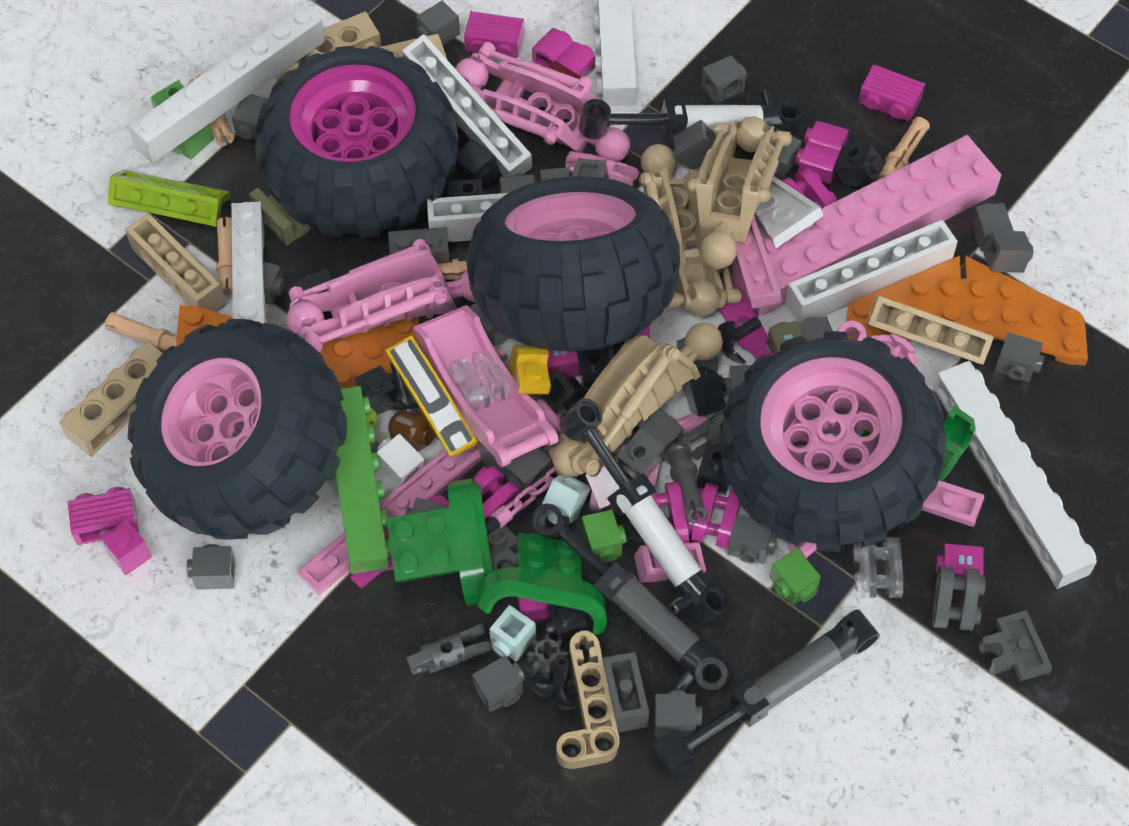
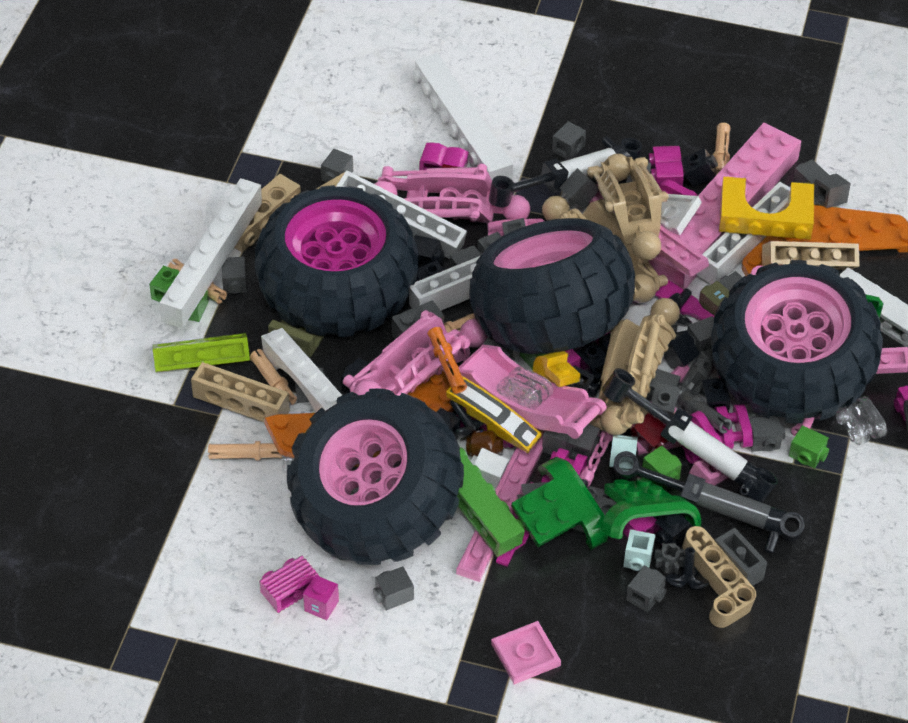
camera: 25 degrees left, 10 degrees down
tan brick [59,341,163,457] -> none
dark grey hinge [407,624,492,675] -> none
dark pink brick [464,11,525,59] -> none
piece [650,609,880,778] -> none
dark grey brick [654,690,702,737] -> none
dark pink brick [859,64,926,122] -> none
dark grey brick [994,332,1045,382] -> none
none -> orange pin [427,327,467,394]
none -> bright pink tile [491,621,561,685]
none -> yellow arch [719,176,814,240]

